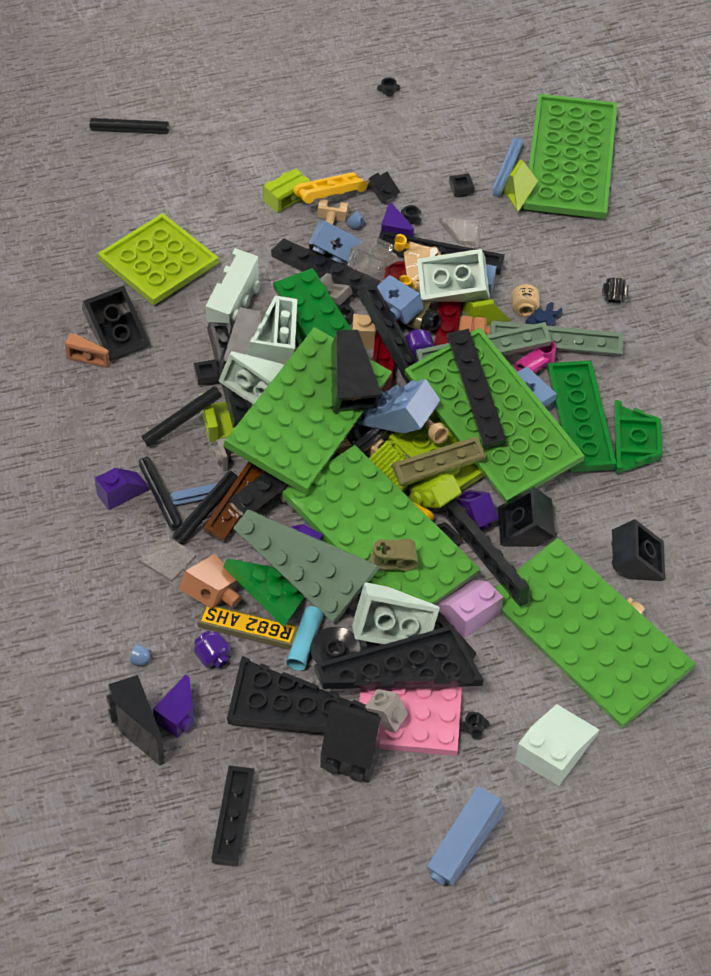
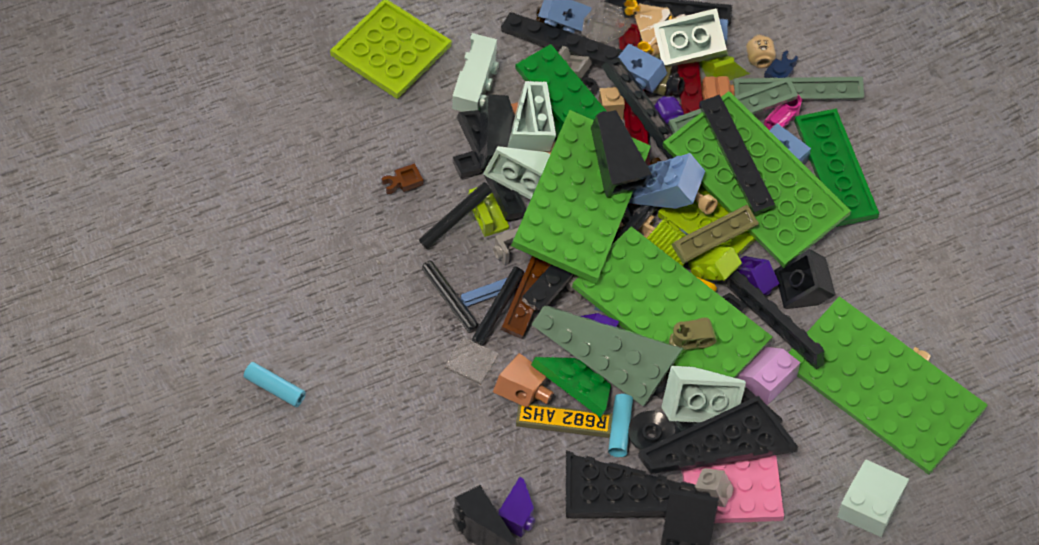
camera: 10 degrees left, 5 degrees up
nougat slope [65,333,110,368] -> none
black slope [82,286,150,361] -> none
dark purple slope [95,468,149,510] -> none
medium blue hinge [130,644,150,666] -> none
dark purple head [194,631,231,669] -> none
black plate [459,712,489,739] -> none
black gear [602,278,629,303] -> none
black slope [611,519,665,581] -> none
green wing [614,400,662,473] -> none
none -> reddish brown plate [381,163,424,194]

